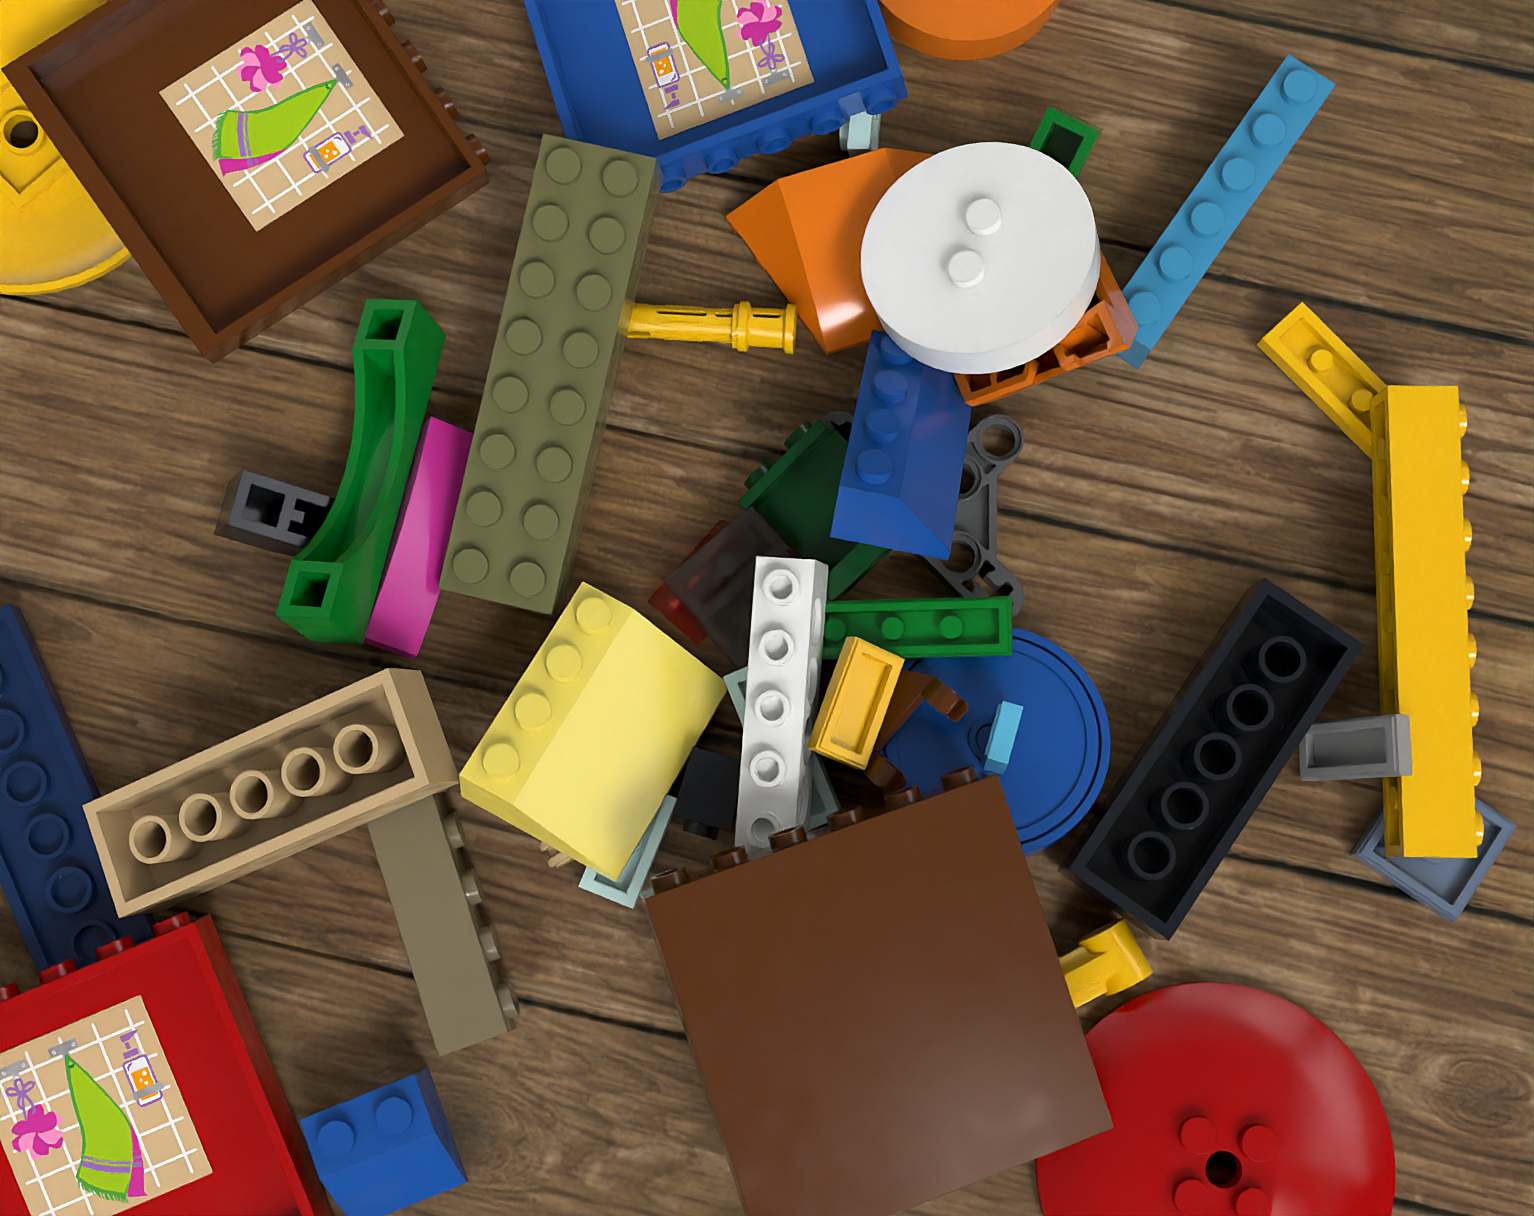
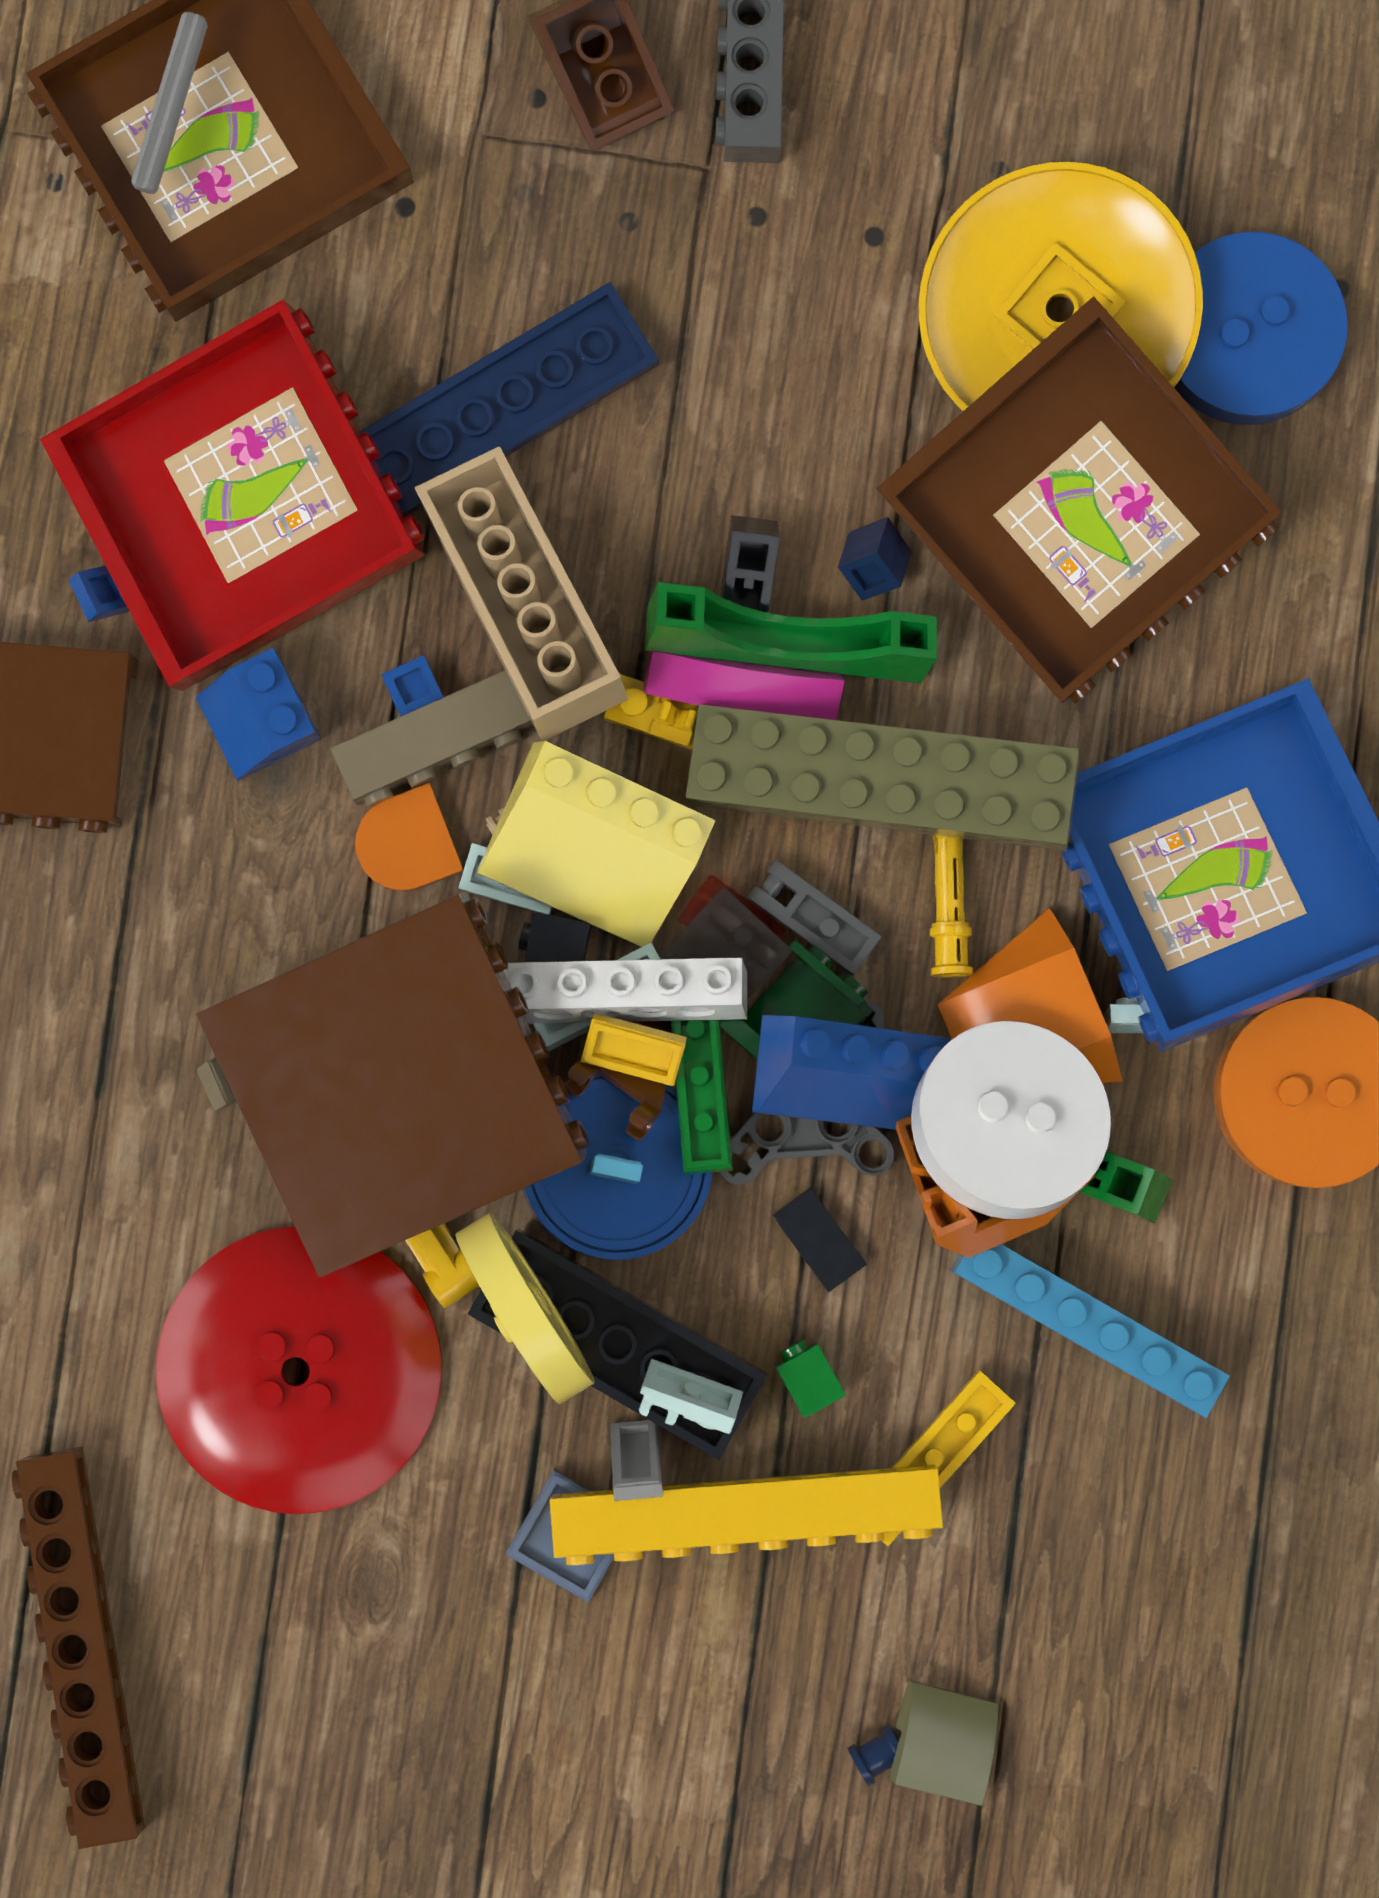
camera: 80 degrees right, 5 degrees up
none -> orange tile [355,783,464,892]
none -> blue plate [381,655,443,717]
none -> light yellow brick [455,1212,595,1405]
none -> yellow plate [604,674,699,750]
none -> light aqua plate [639,1359,743,1434]
none -> dark grey plate [747,860,882,975]
none -> black tile [772,1187,867,1293]
none -> green brick [775,1339,846,1419]
none -> dark blue panel [838,517,911,601]

